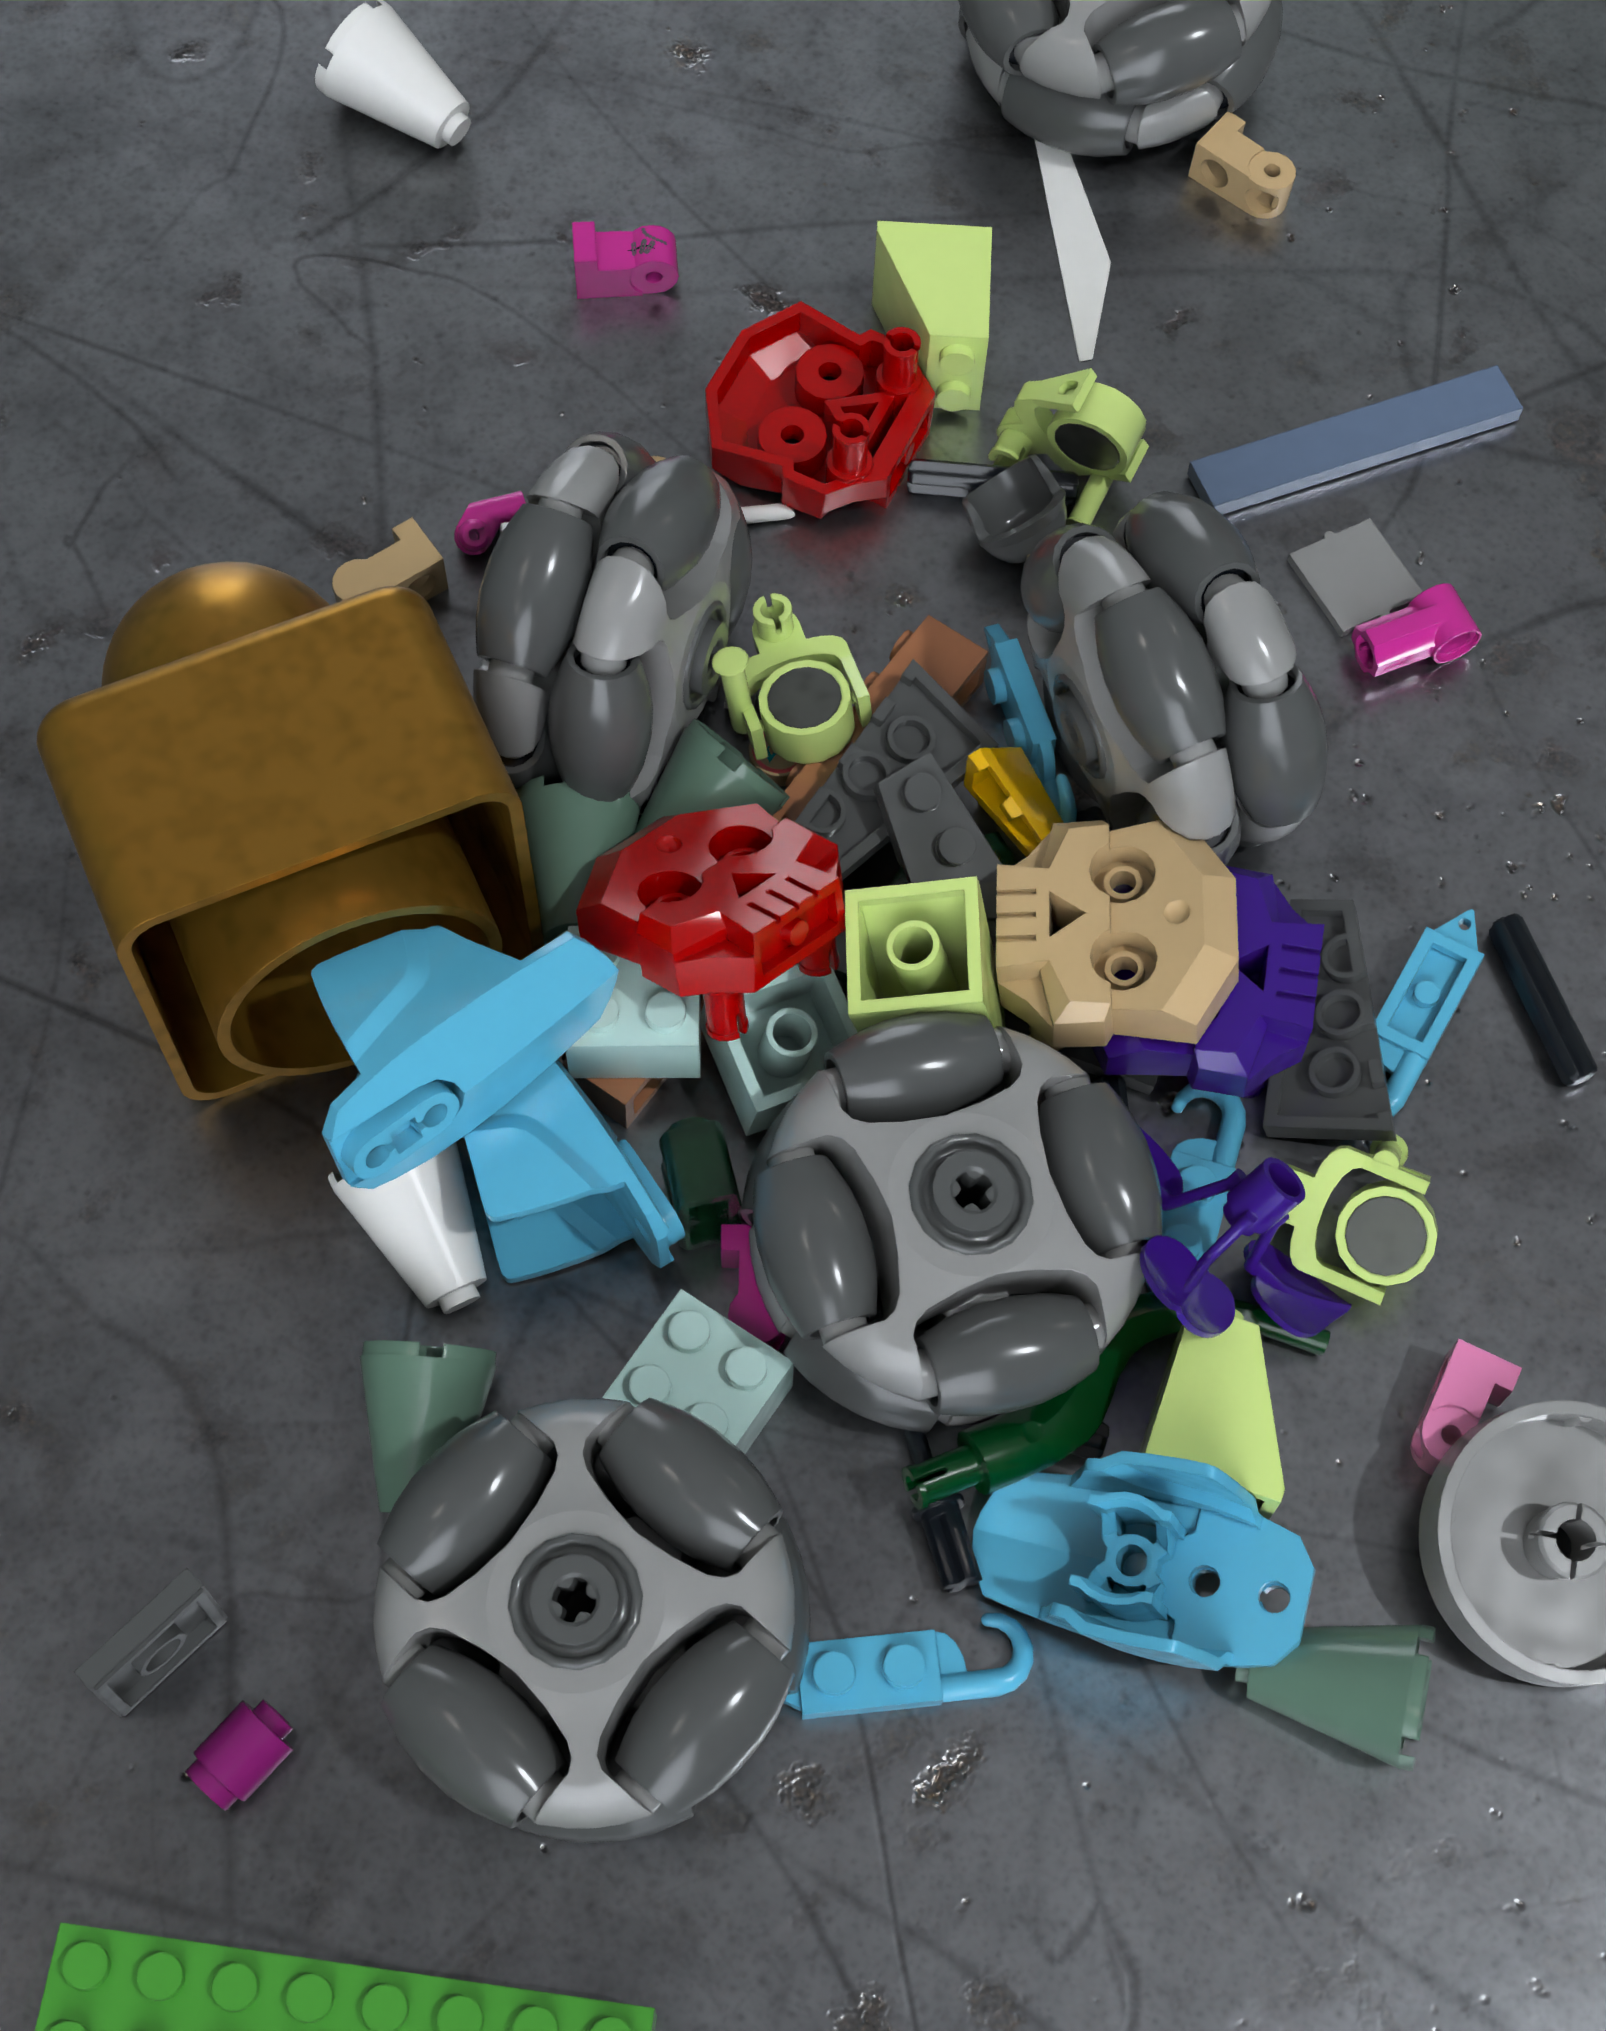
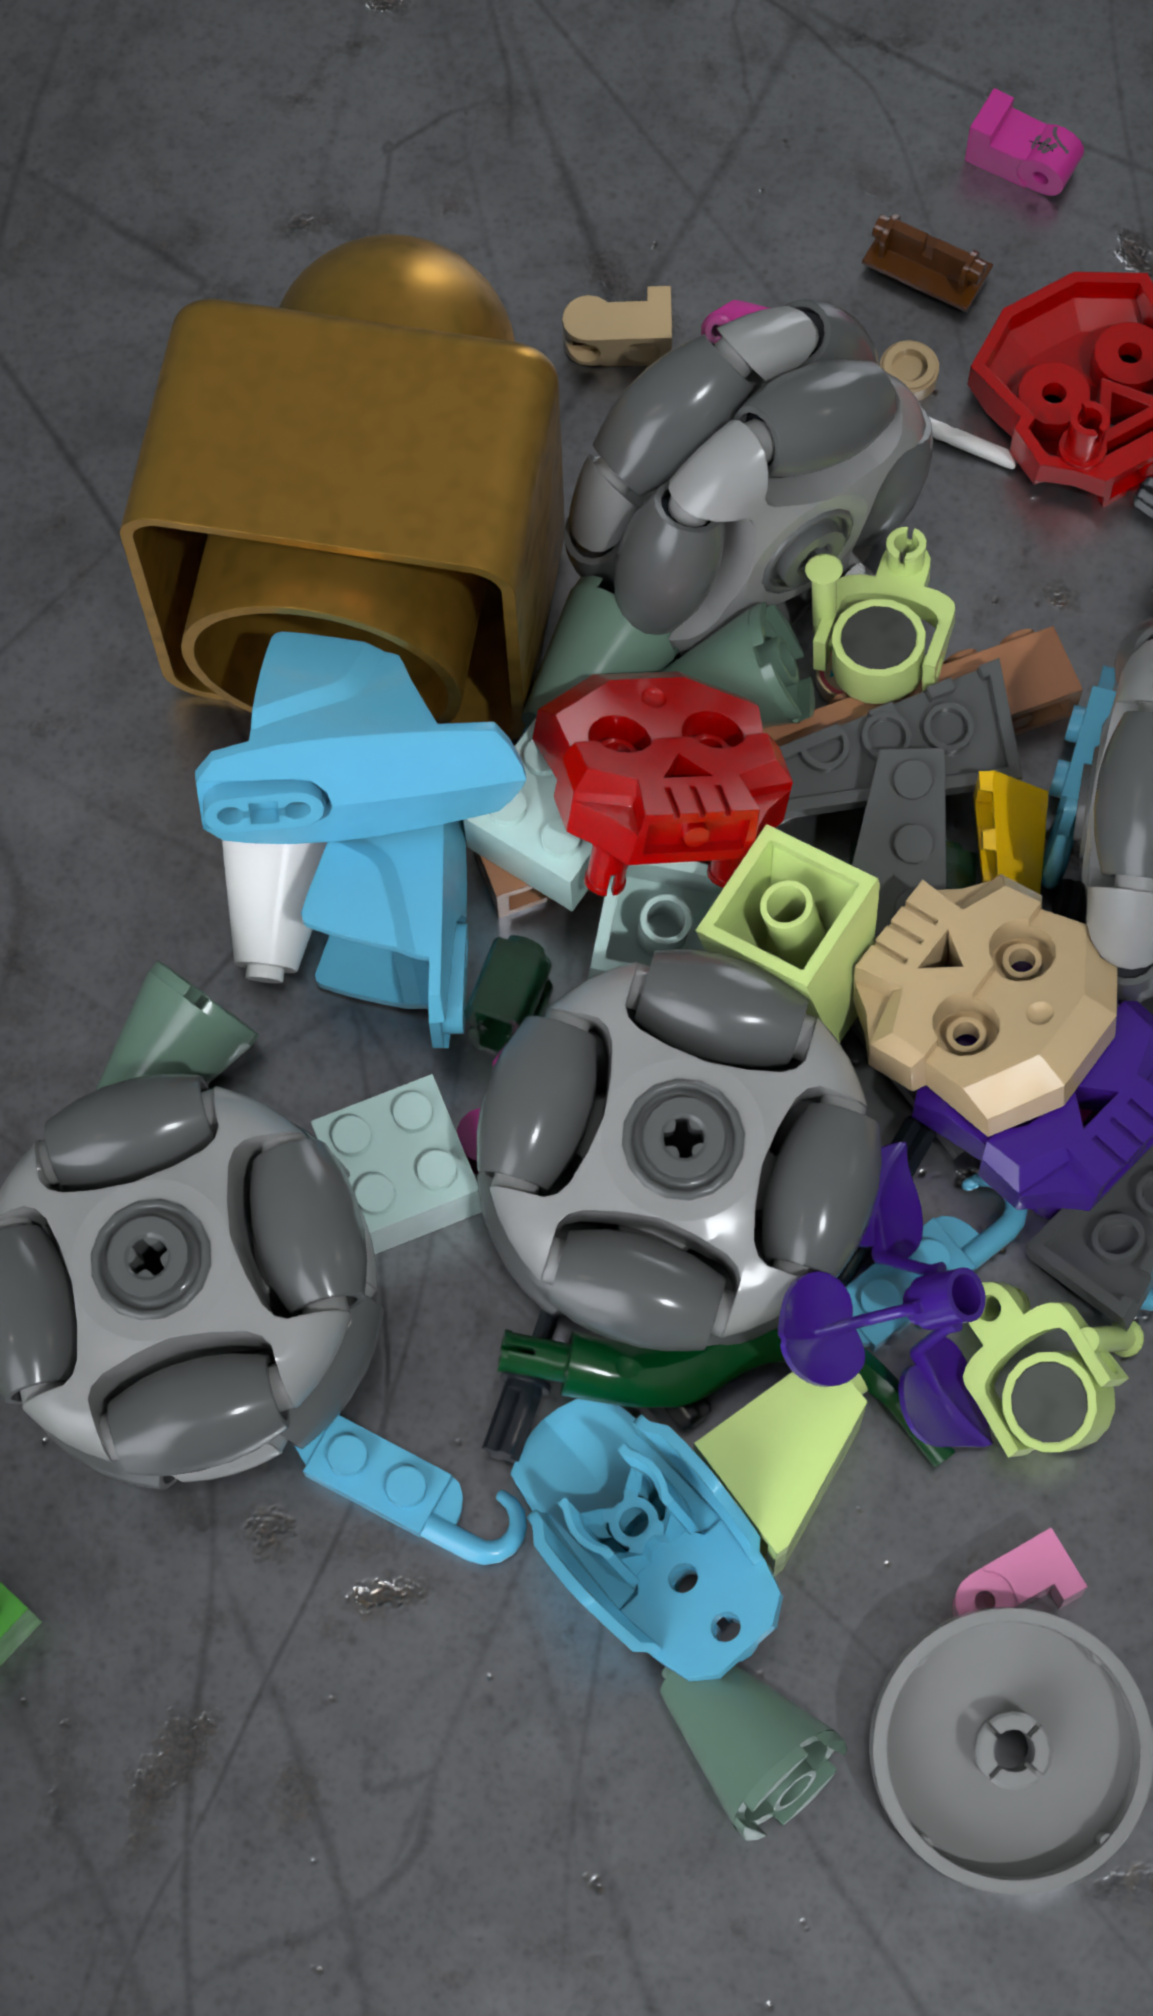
camera: 40 degrees right, 5 degrees up
none -> reddish brown hinge [862,214,993,312]

